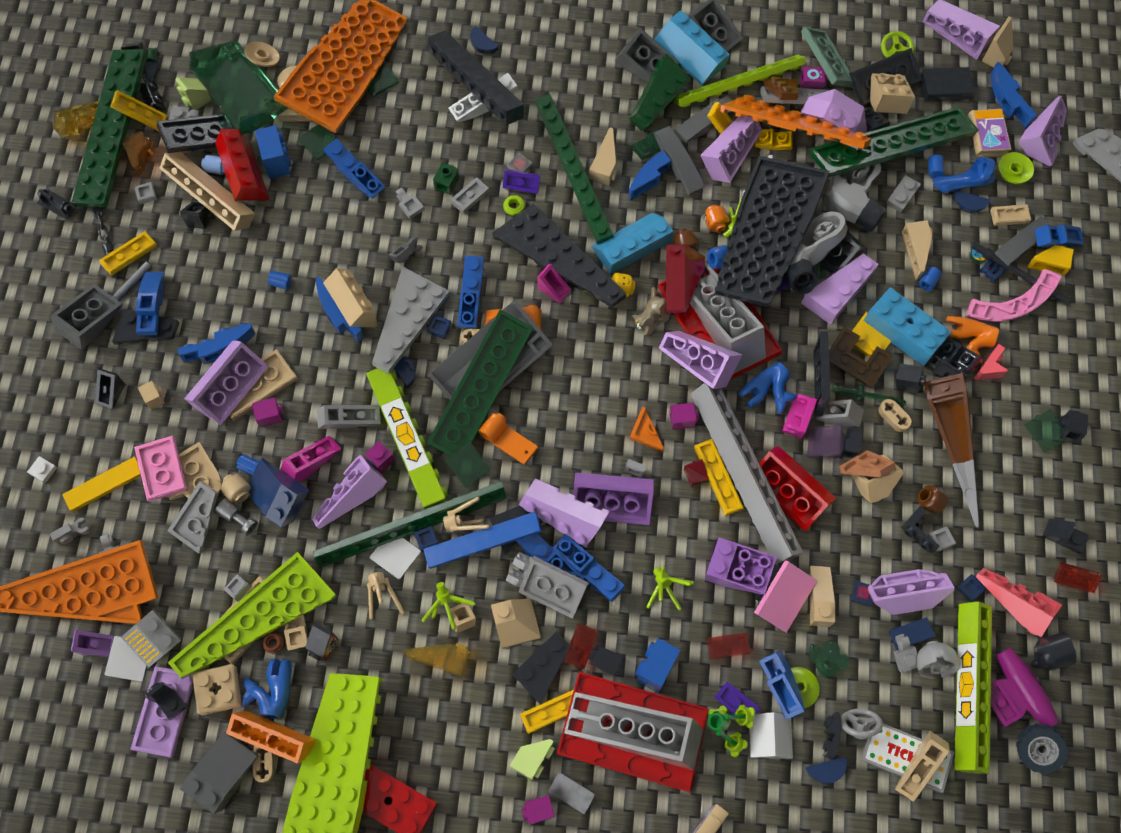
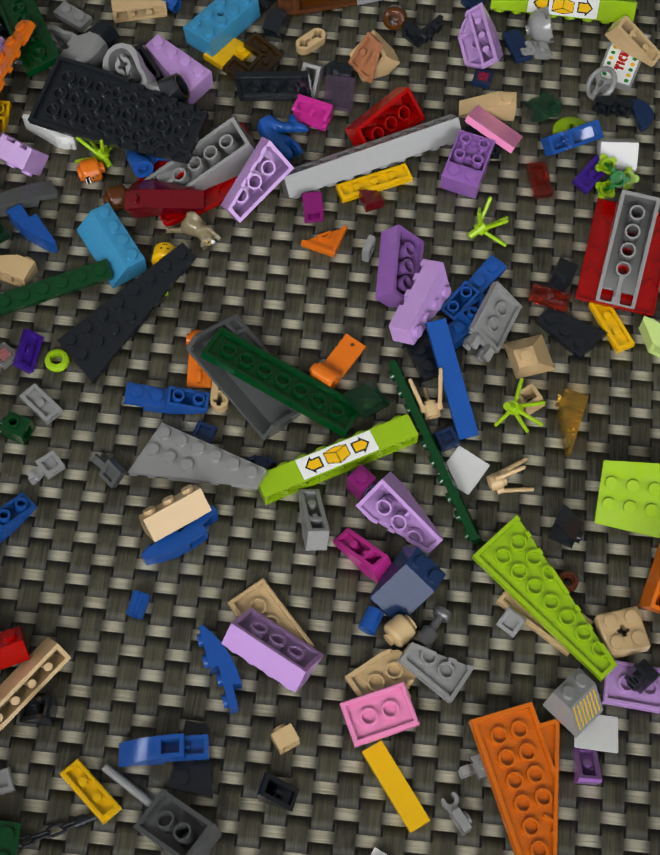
camera: 90 degrees left, 5 degrees down
blue piece [242,659,292,720] -> none
magenta brick [252,398,284,427] -> none
tan slope [284,615,308,651] -> none
dark pink slope [537,264,571,303] -> none
blue brick [635,638,680,693] -> none
clear green sword [831,384,906,405] -> none
light grey tile [928,526,956,552] -> none

